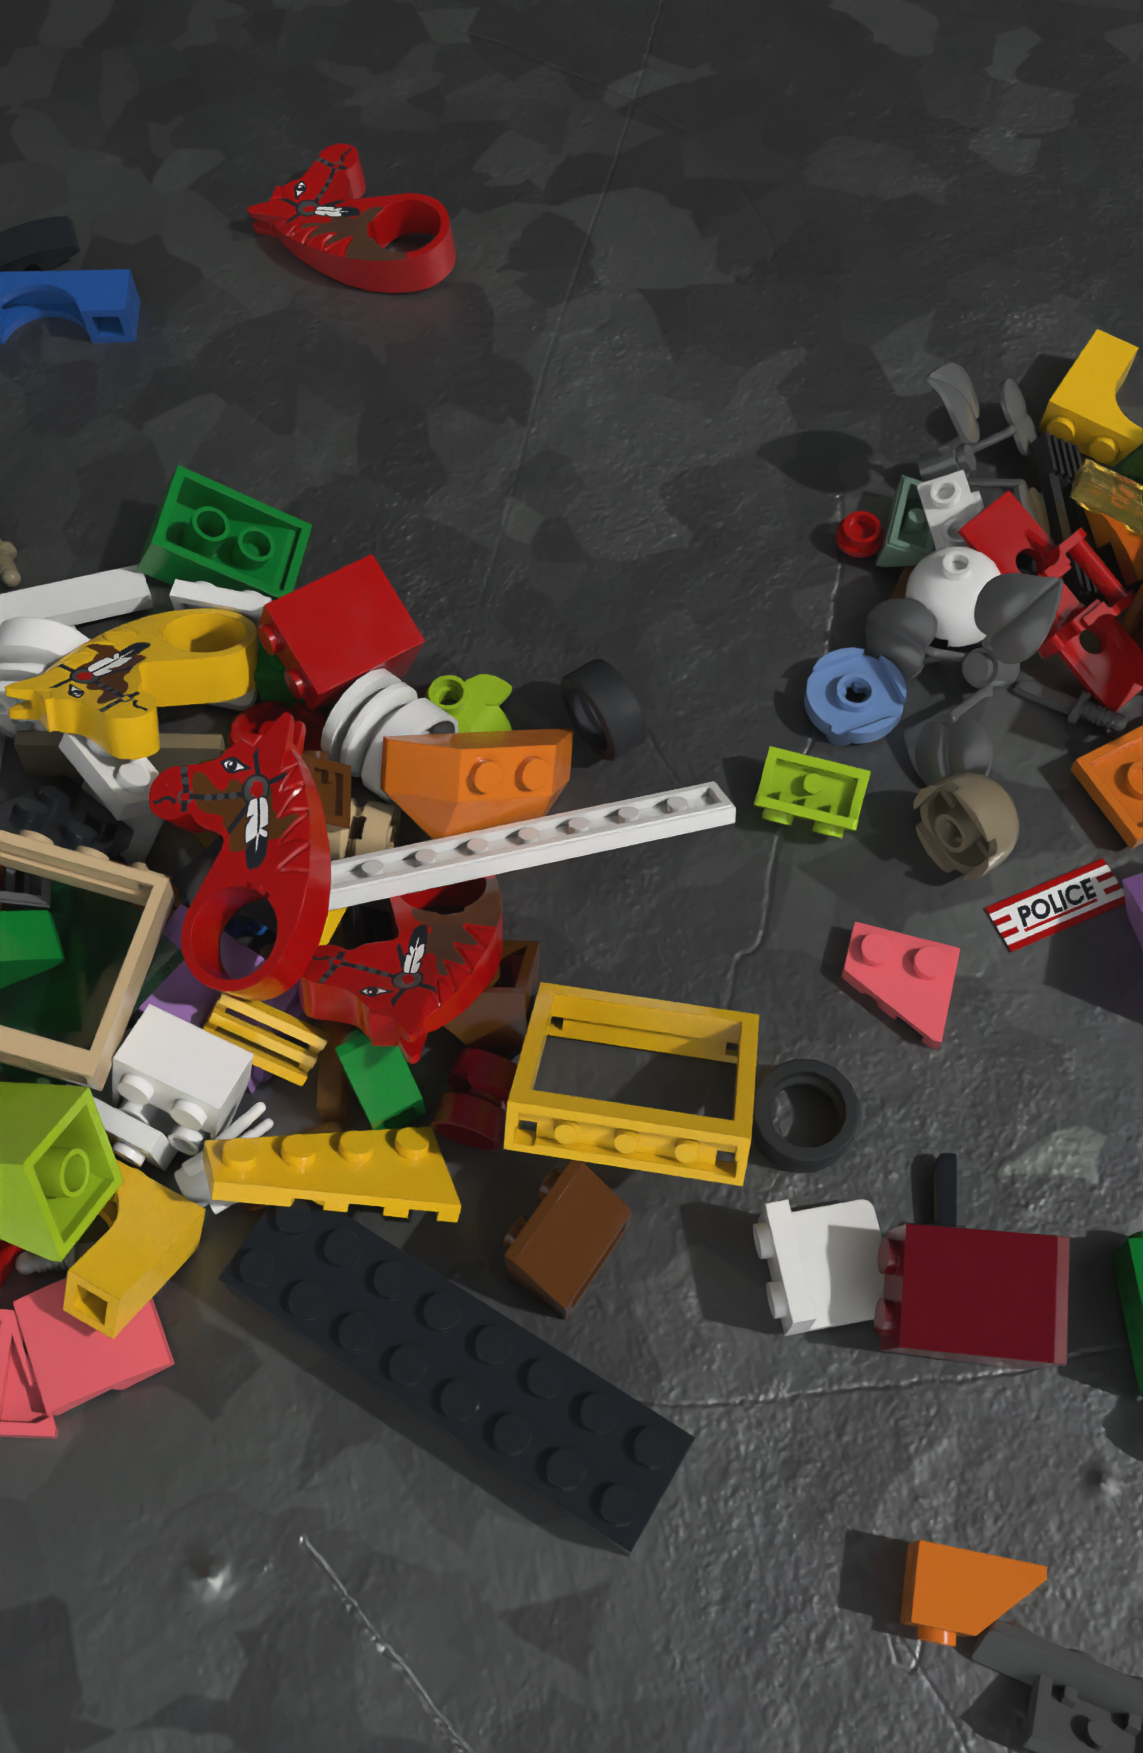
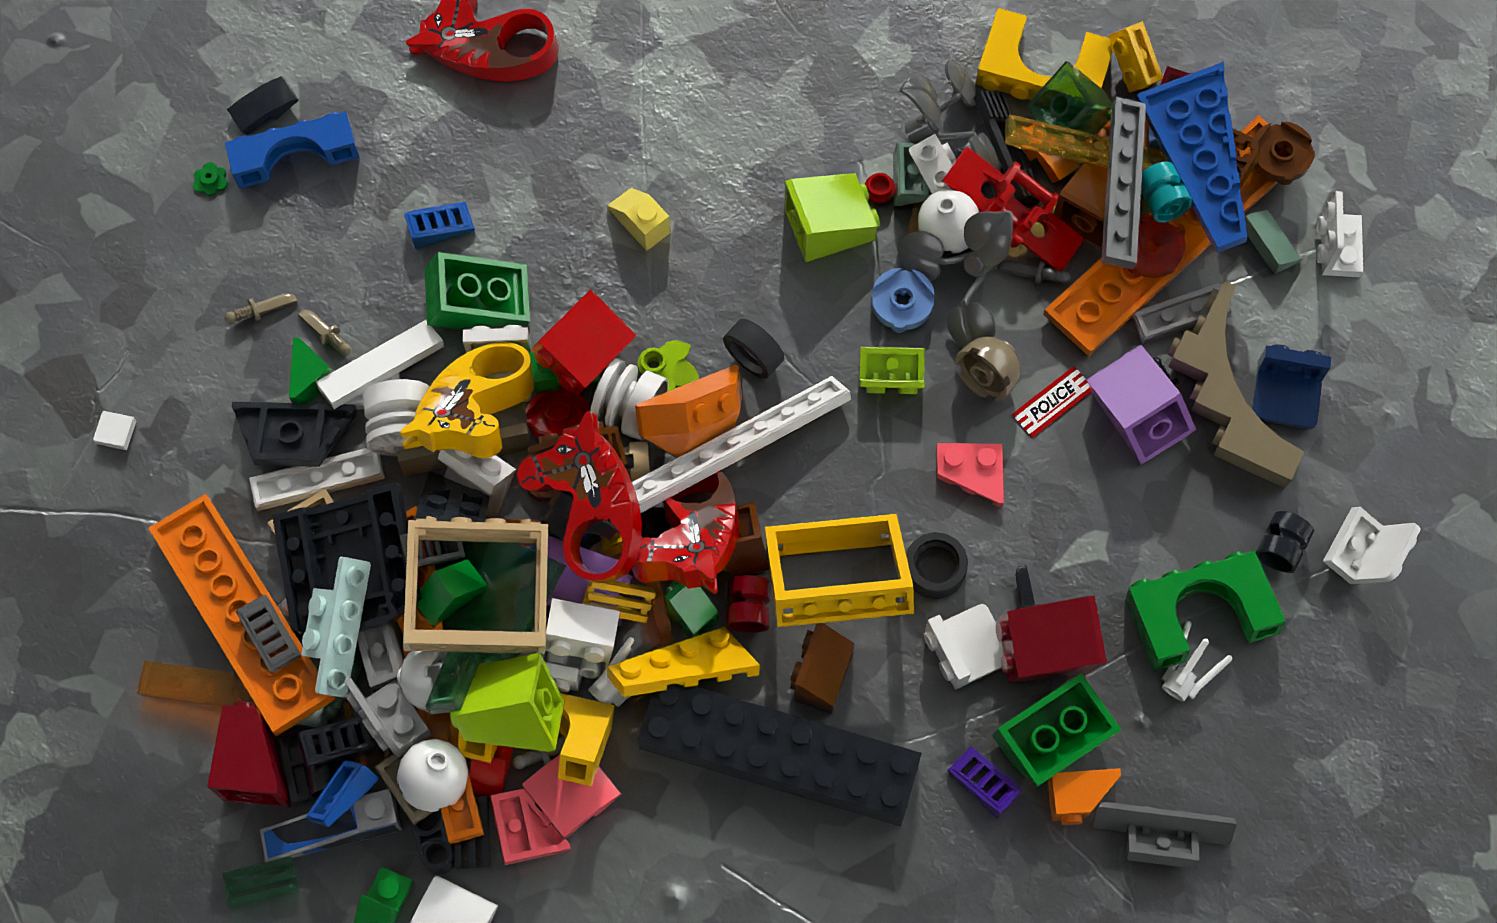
camera: 15 degrees left, 5 degrees up
none -> blue slope [404,202,475,249]
none -> light yellow slope [607,188,671,251]
none -> lime slope [784,173,880,263]
none -> dark purple slope [947,746,1023,819]
none -> green slope [992,673,1122,787]

